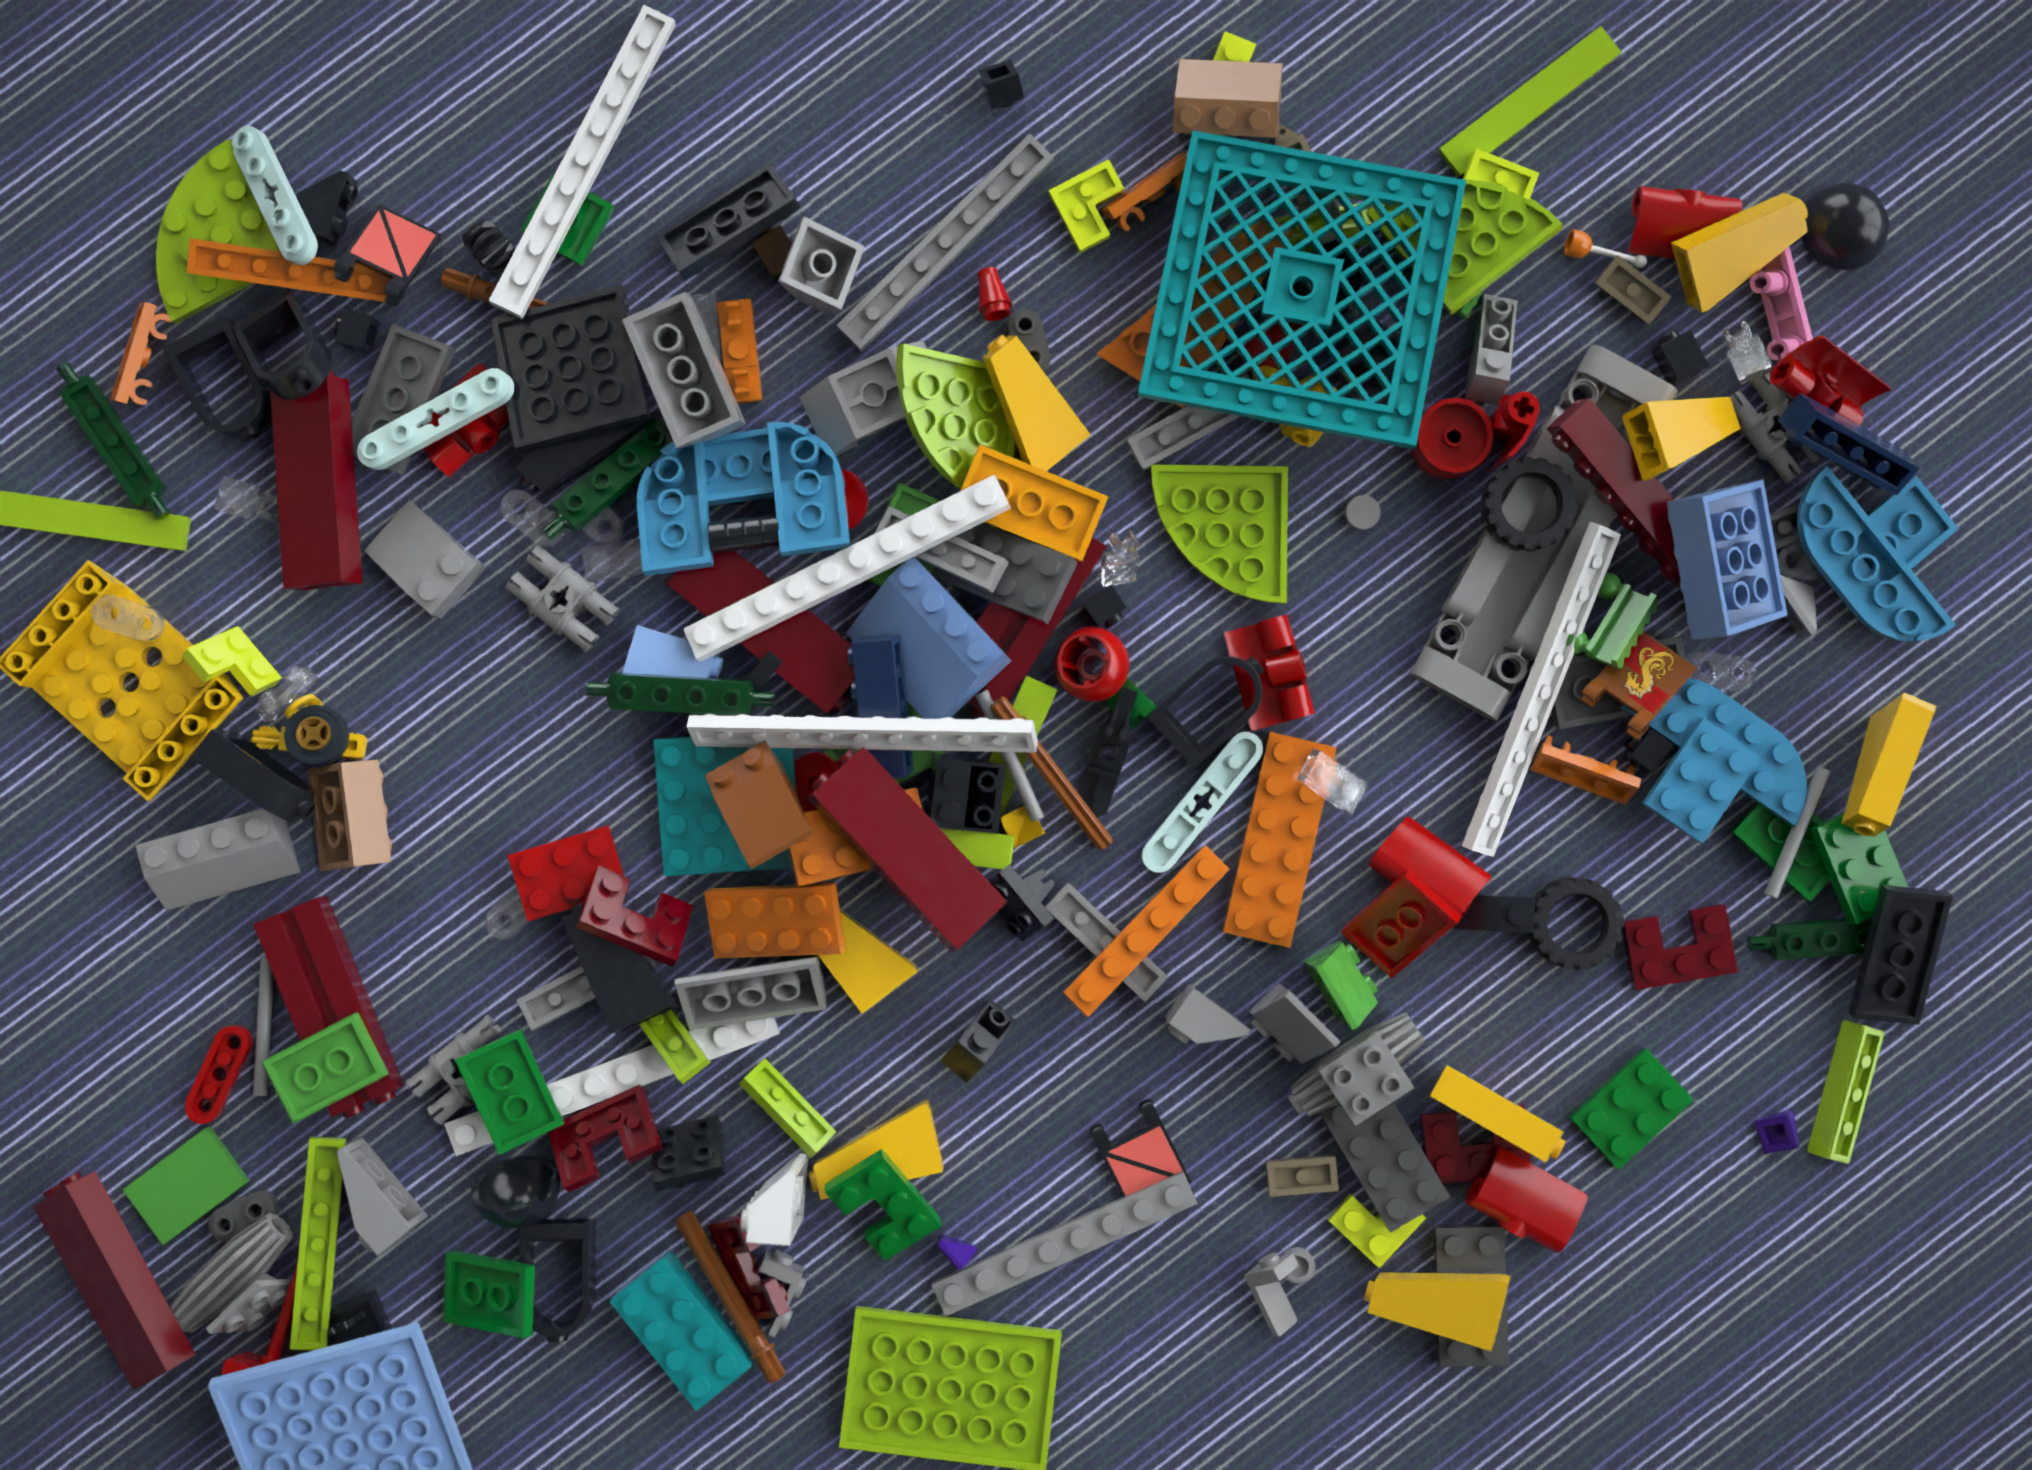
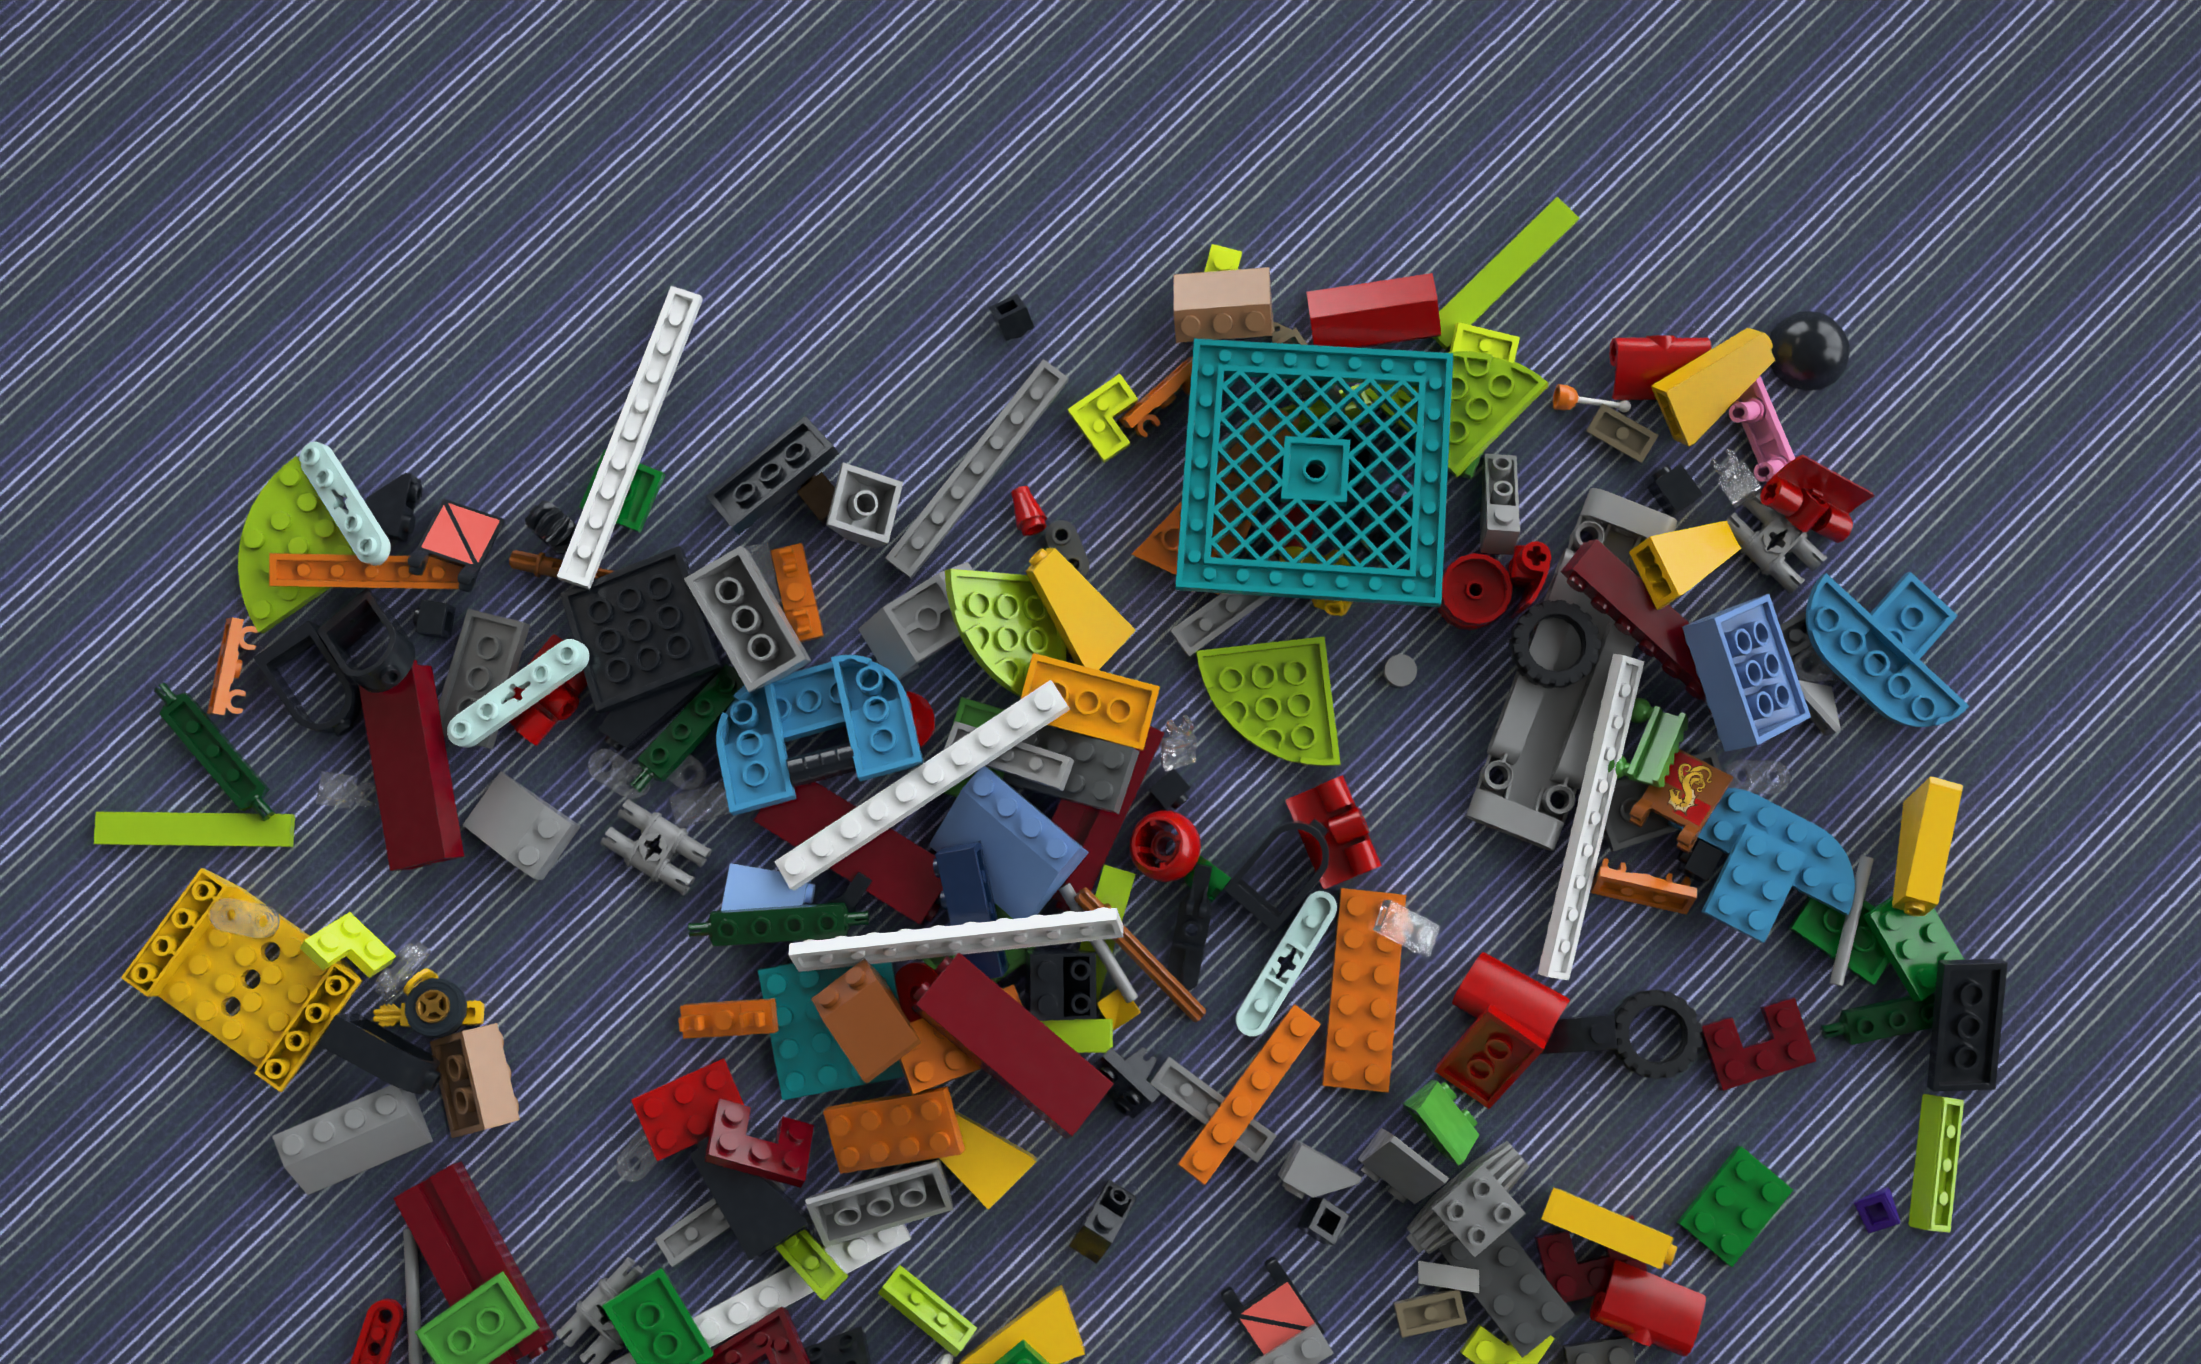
camera: 10 degrees left, 5 degrees down
dark blue brick [1778,392,1920,495] -> none
none -> orange plate [678,998,779,1039]
none -> black plate [1297,1197,1349,1245]
none -> red slope [1306,273,1441,348]
none -> white sticker [1418,1261,1479,1293]

